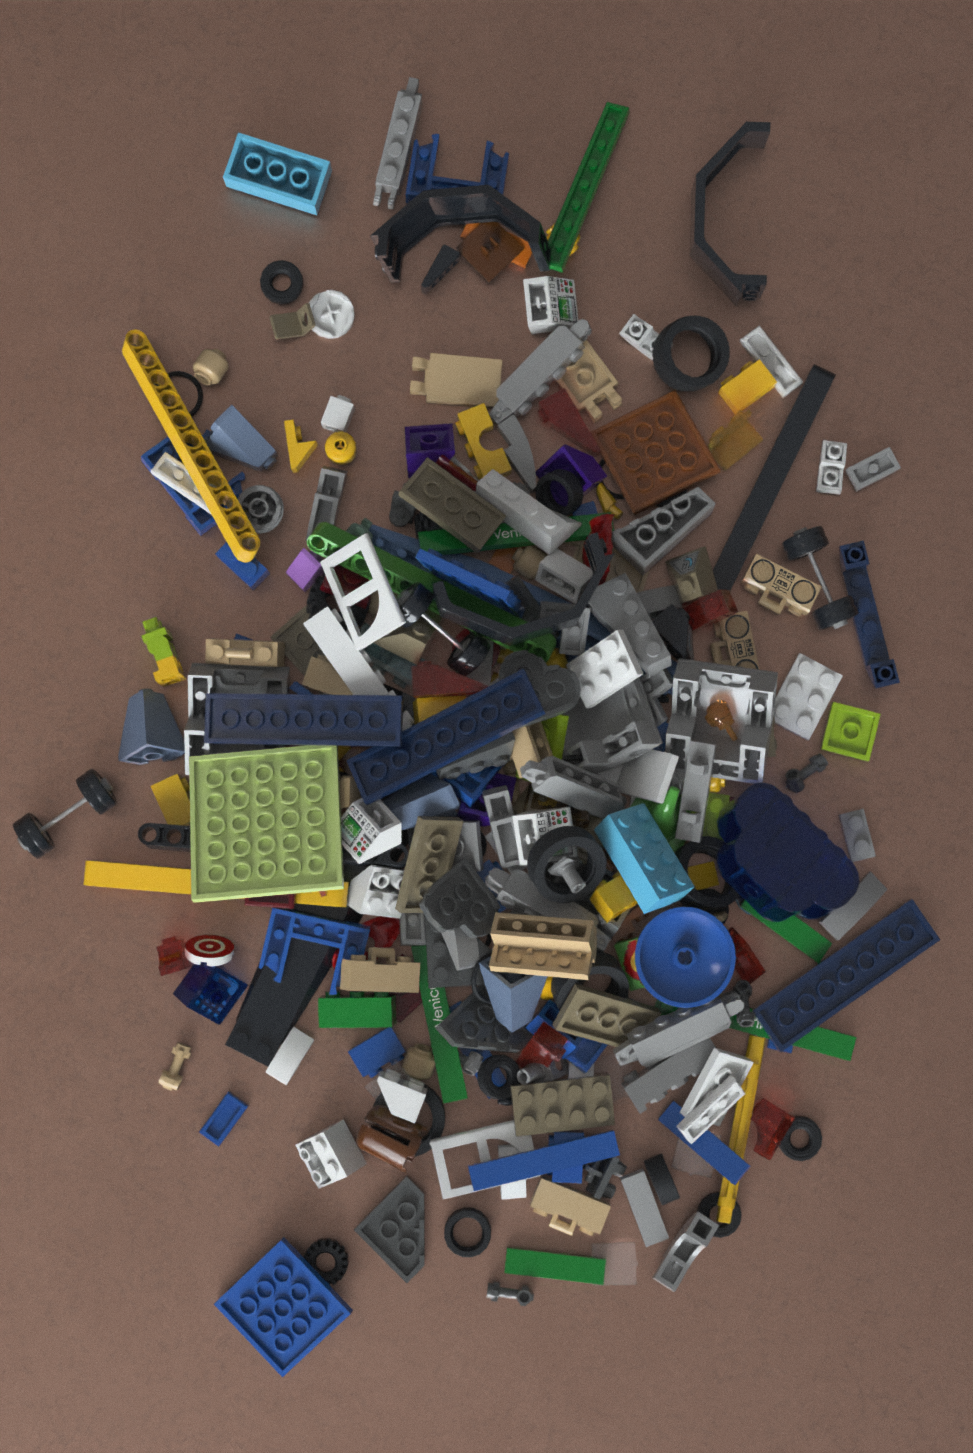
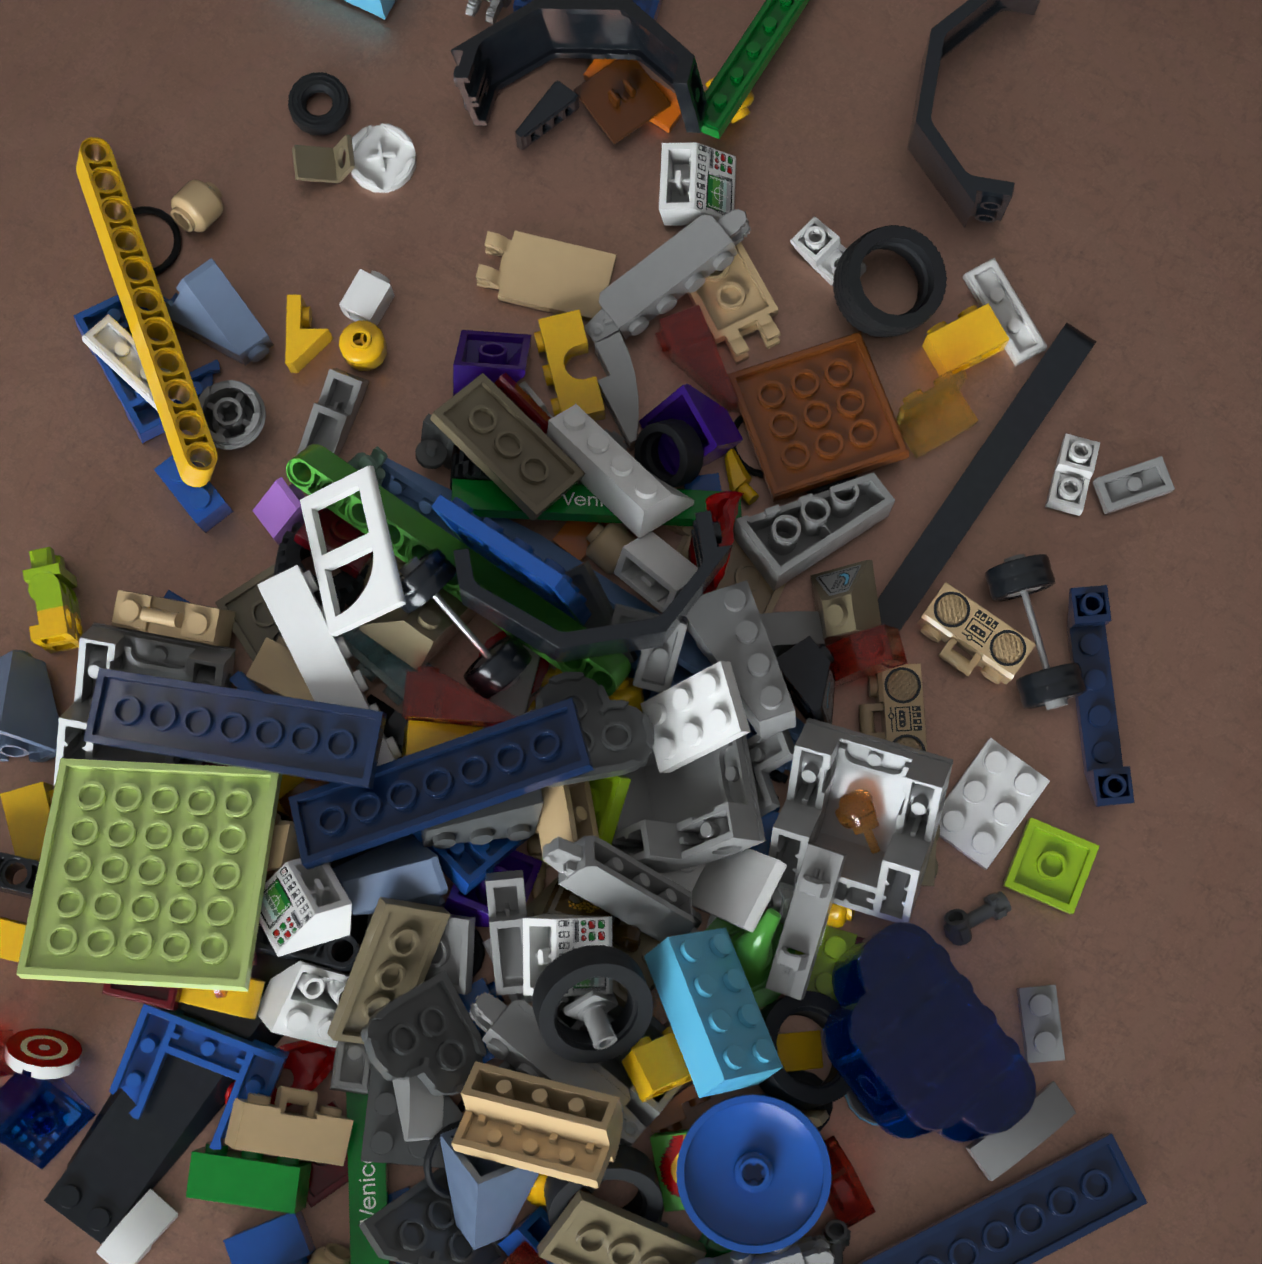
camera: 10 degrees right, 5 degrees down
green tile [739,886,833,963] -> none

